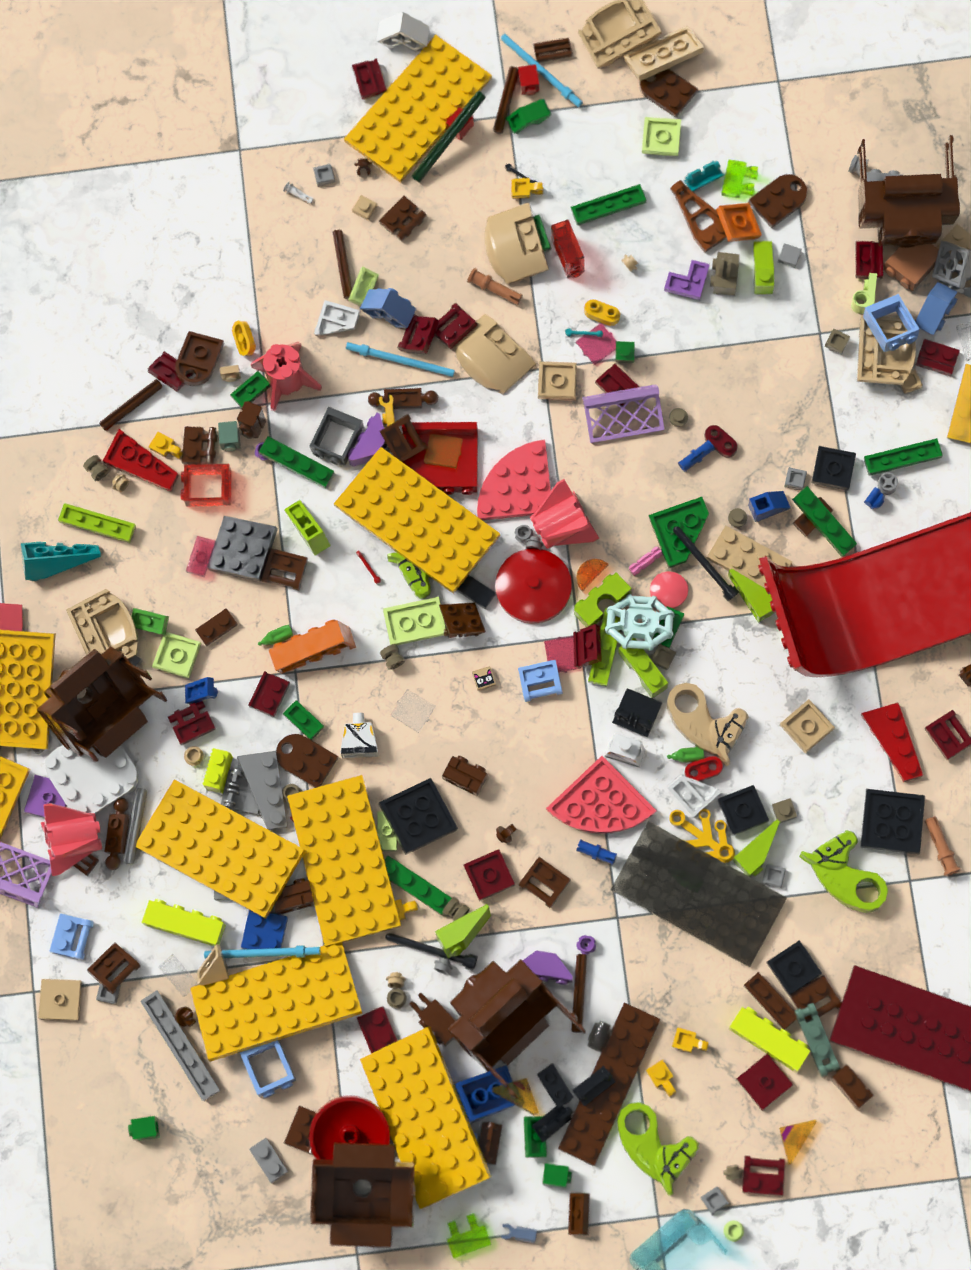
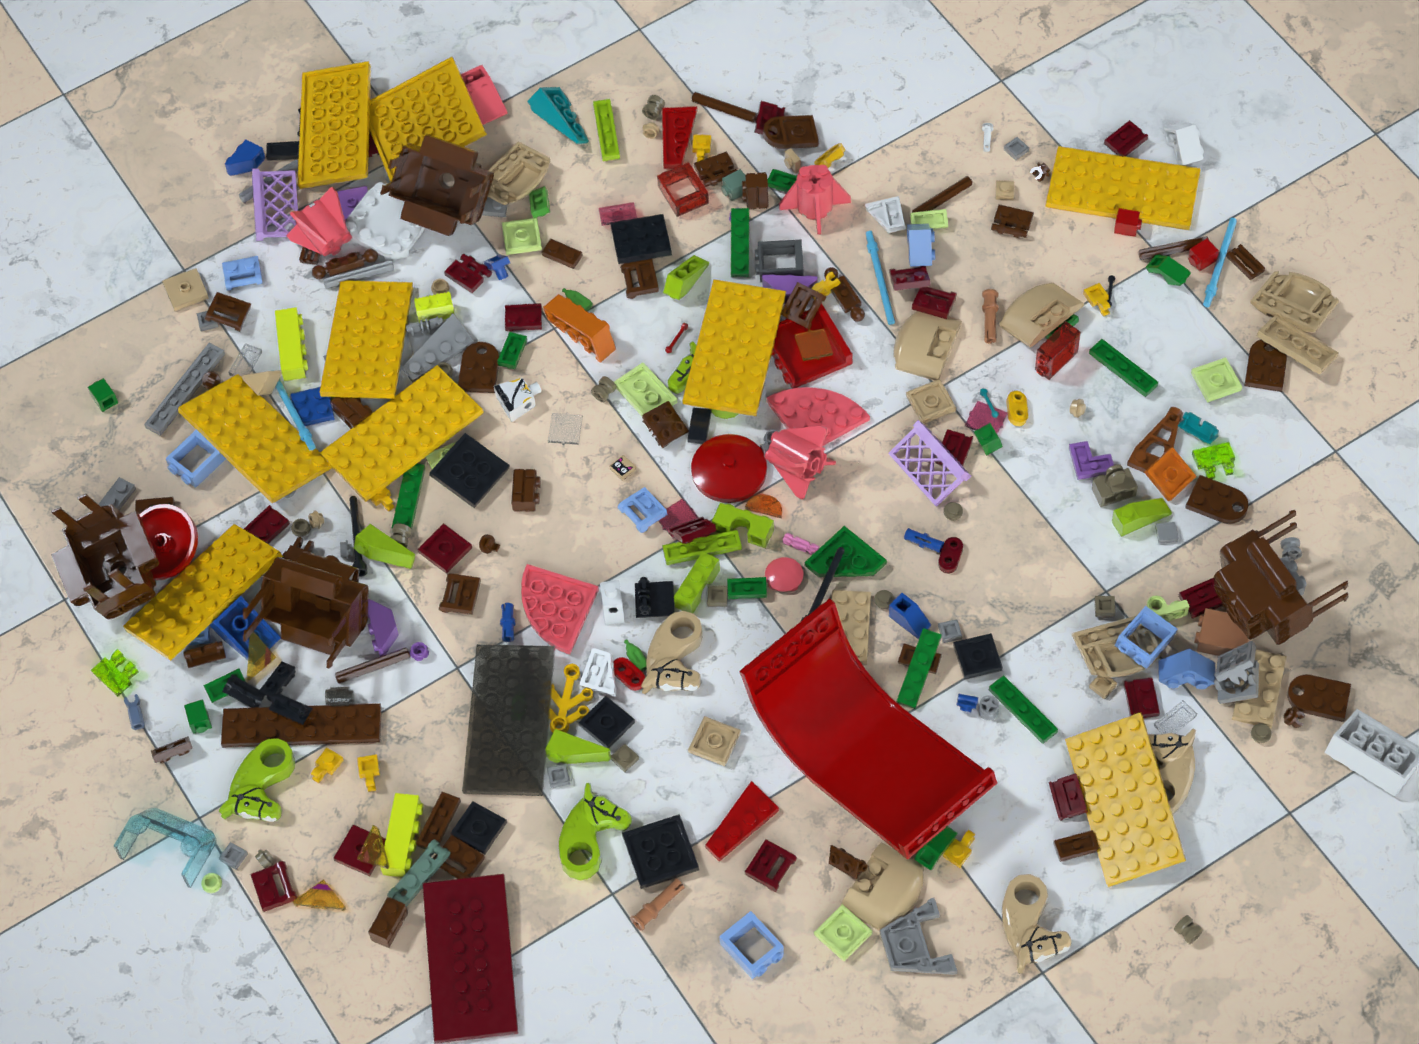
camera: 60 degrees right, 15 degrees down
dark green axle [412,91,486,182] -> none
light aqua plate [605,594,675,651] -> none
none -> clear yellow tile [357,825,389,869]

